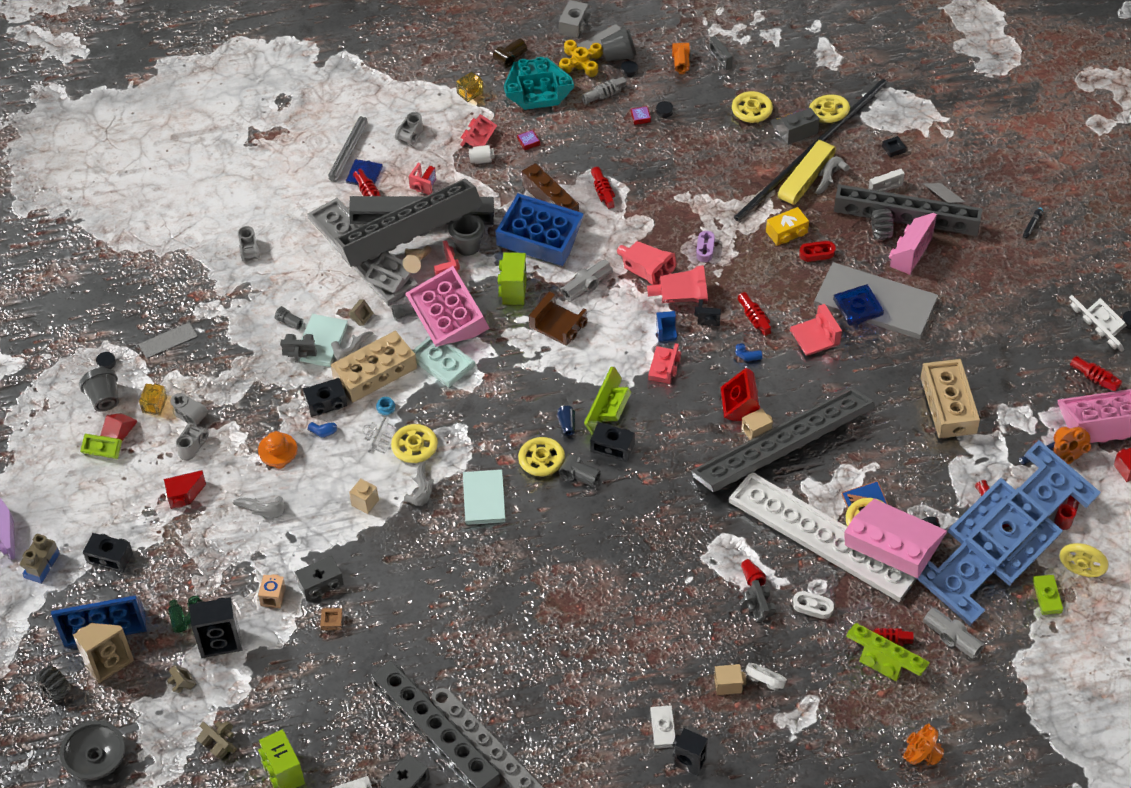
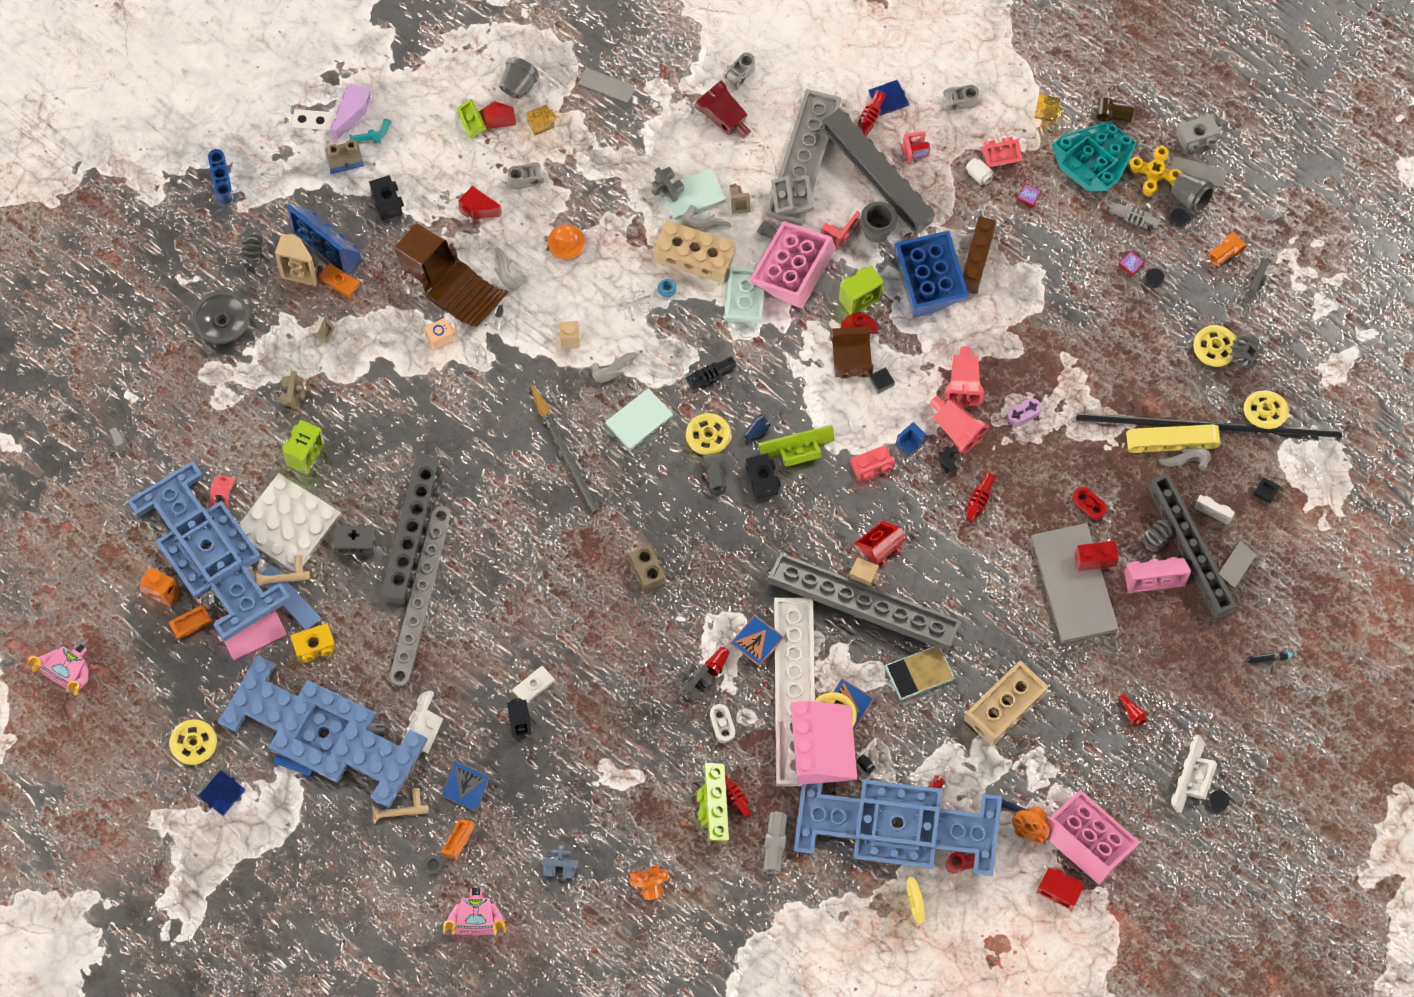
camera: 50 degrees right, 15 degrees up
black tile [96,352,116,369] -> none
clear green plant [168,596,202,633] -> none
light grey piece [170,393,208,426] -> none
black brick [189,597,243,658] -> none
dark grey pin [274,306,303,330] -> none
dark grey brick [295,555,344,601] -> none
black brick [302,378,348,417] -> none
blue arm [307,422,337,438] -> none
medium nougat plate [320,608,343,630] -> none
dark grey axle [328,116,368,182] -> none
dark grey brick [334,178,483,267] -> none
light yellow plate [391,424,438,463] -> none
tan piece [403,245,432,273] -> none
light grey piece [561,260,613,302] -> none
red hinge [591,167,615,209] -> none
tan brick [714,664,746,695] -> none
blue arm [735,343,762,361] -> none
white plate [745,663,787,691] -> none
yellow brick [766,207,809,246] -> none
dark grey slope [771,108,819,145] -> none
coral bracket [790,304,842,356] -> none
clear blue plate [833,284,884,326] -> none
lime plate [1032,575,1063,615] -> none
red hinge [1070,356,1122,391] -> none
none -> orange plate [319,263,360,298]
none -> teal piece [349,118,391,144]
none -> reddish brown piece [394,223,510,327]
none -> dark grey piece [530,384,599,513]
none -> dark tan brick [629,544,667,593]
none -> black hinge [686,356,737,390]
none -> dark red piece [694,80,751,139]
none -> piece [730,615,784,667]
none -> red plate [840,313,878,334]
none -> black tile [869,367,895,393]
none -> tile [885,646,955,702]
none -> red brick [1075,540,1119,571]
none -> red cone [1118,693,1148,726]
none -> dark grey gear [1229,336,1261,368]

